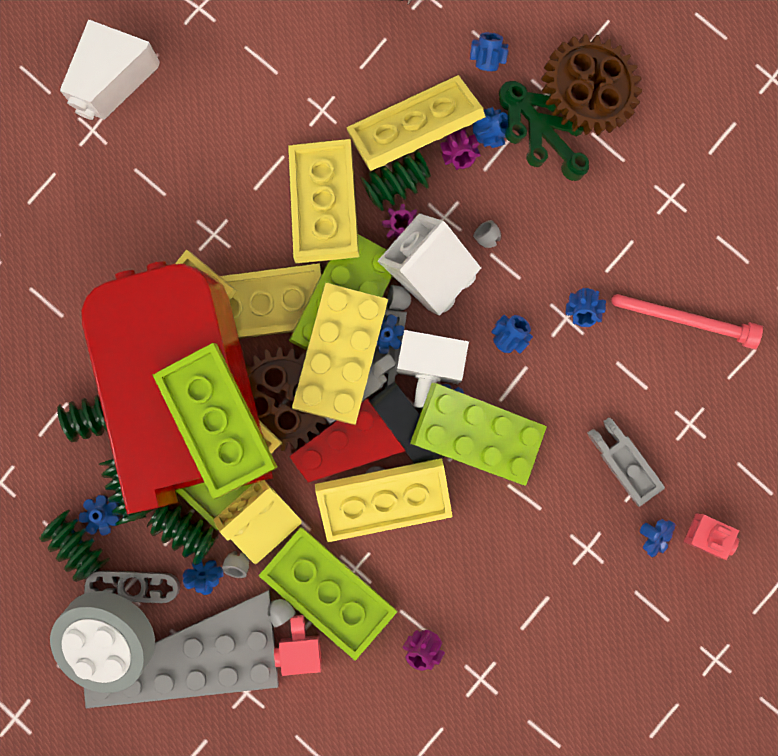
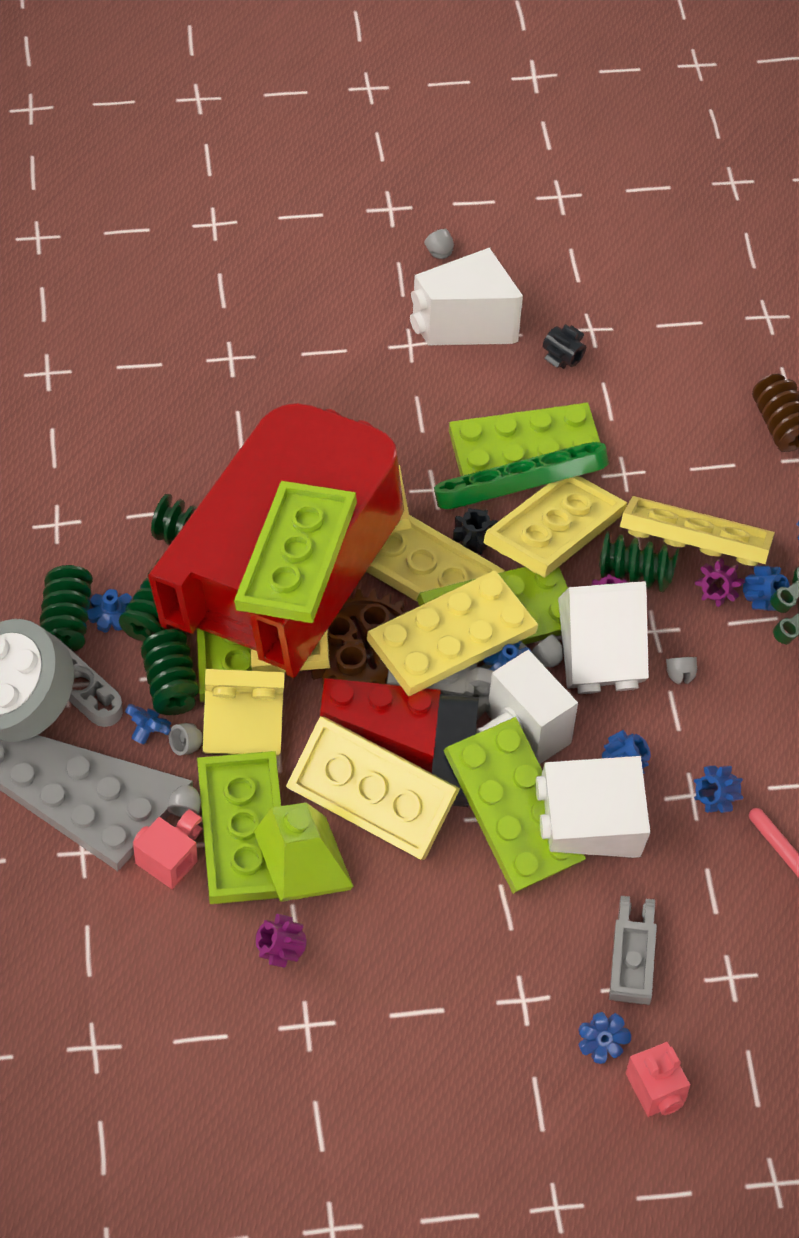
camera: 45 degrees right, 30 degrees down
none -> lime slope [254,802,353,902]
none -> light grey hinge [424,229,454,259]
none -> green beam [434,442,609,509]
none -> lime plate [449,402,600,476]
none -> black gear [452,508,498,555]
none -> white slope [536,756,650,858]
none -> black gear [543,324,586,369]

